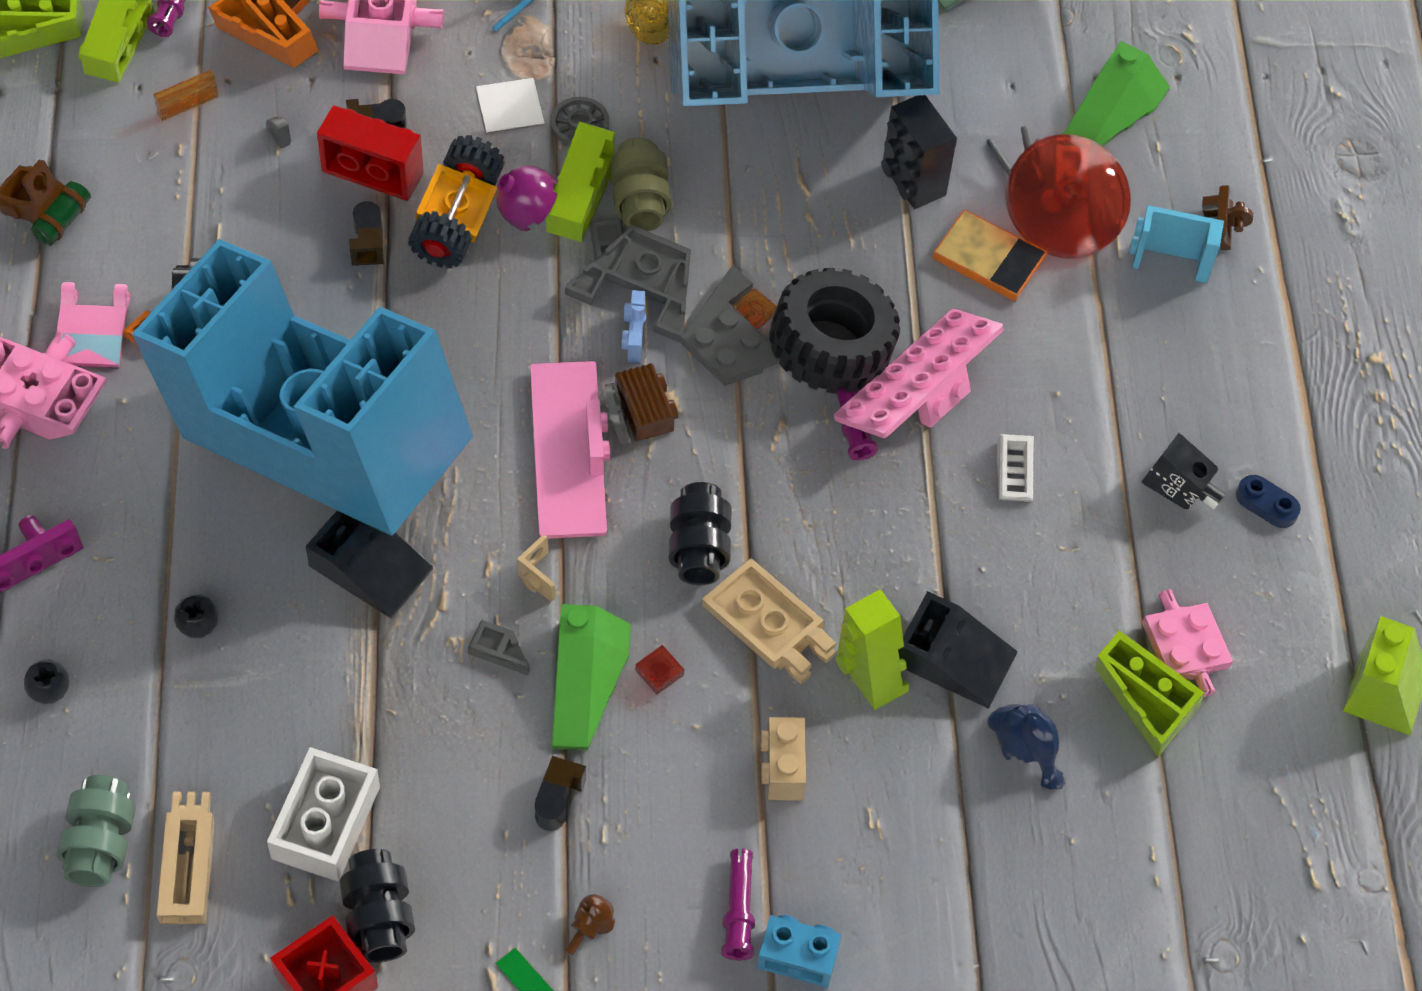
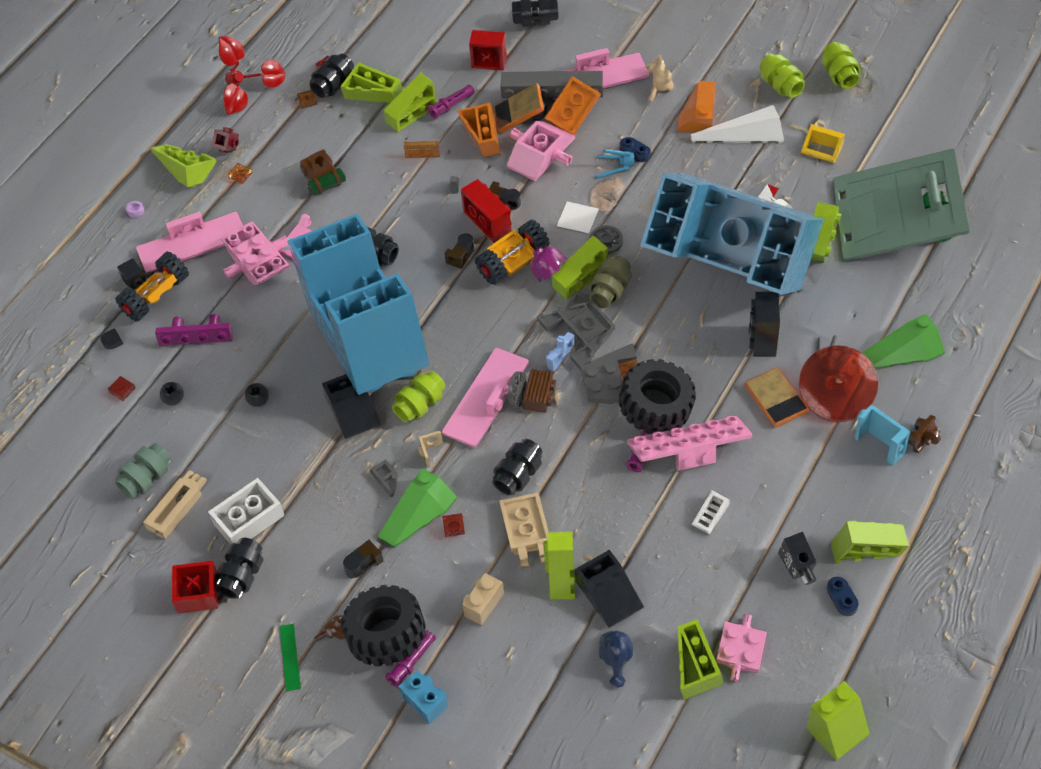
camera: 40 degrees right, 5 degrees down
none -> black tyre [341,585,426,667]
none -> lime piece [392,371,446,423]
none -> lime wedge [830,520,909,564]

